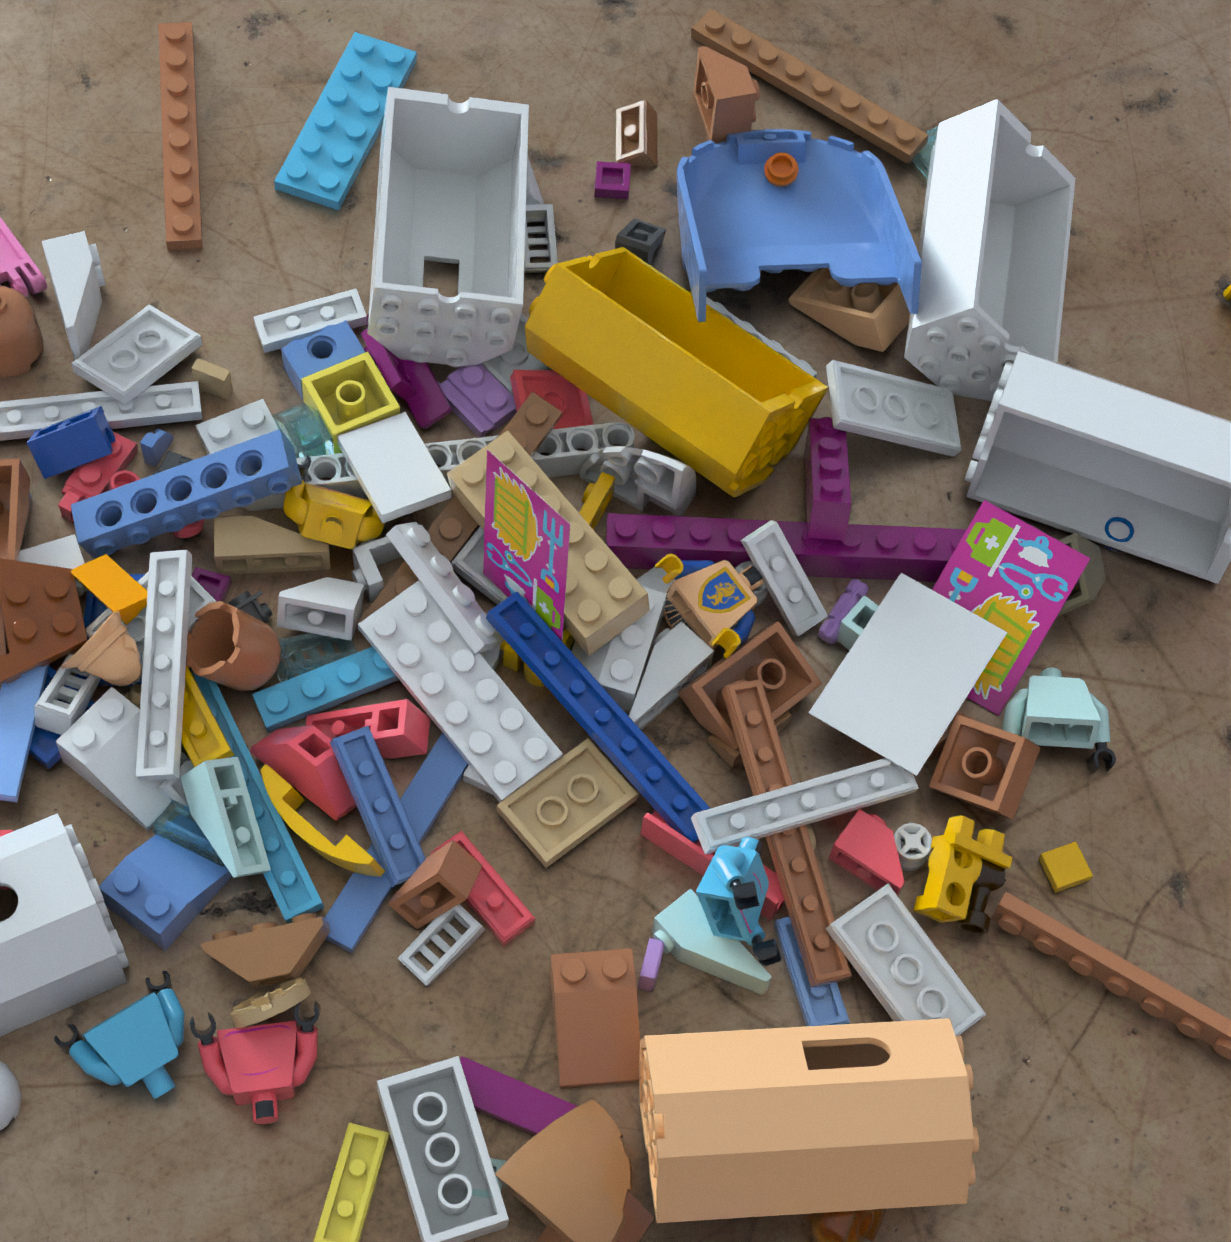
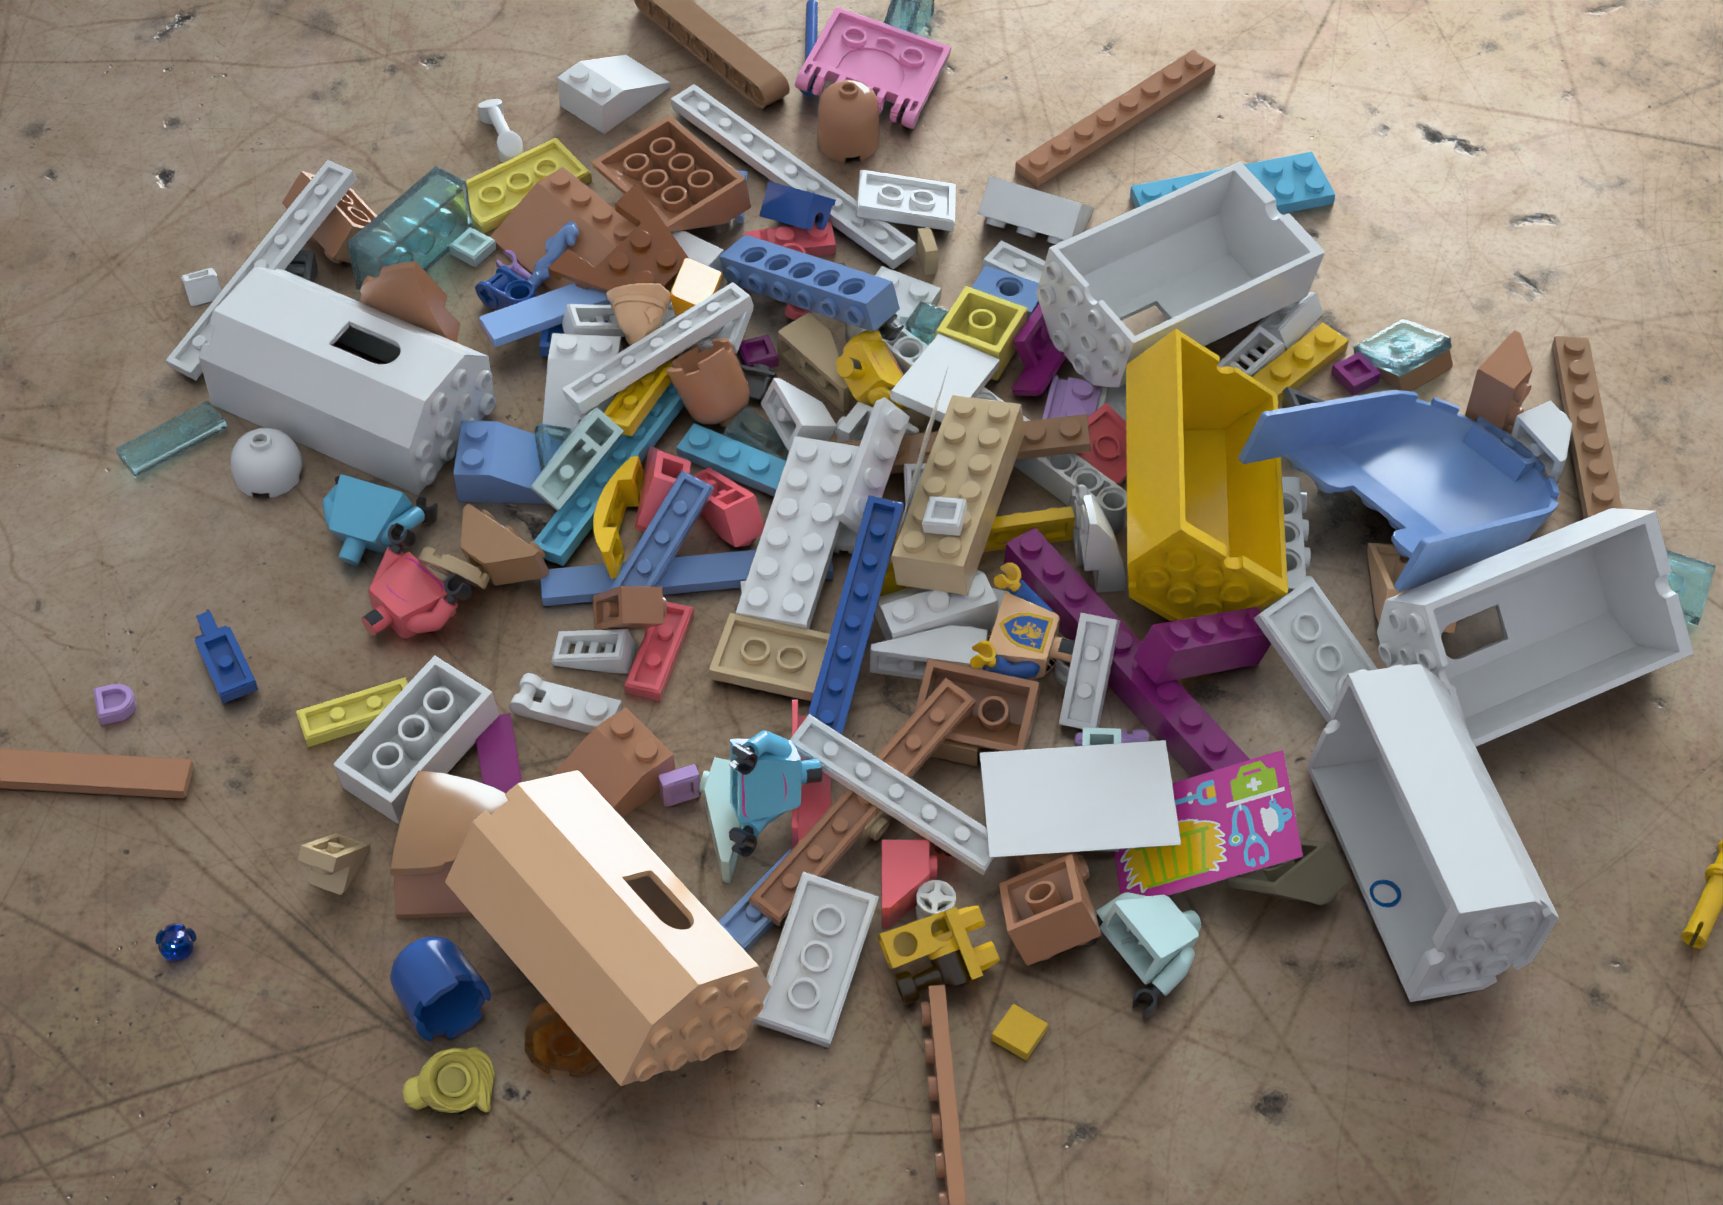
camera: 60 degrees right, 10 degrees down
white slope [42,231,106,361] -> none
medium blue tile [140,429,174,467] -> none
orange plate [764,153,799,187] -> none
none -> white plate [509,673,622,734]
none -> white tile [922,496,967,536]
none -> white slope [978,176,1094,244]
none -> yellow plate [1252,323,1349,403]
none -> clear light blue tile [1353,319,1452,376]
none -> white slope [1511,400,1572,483]

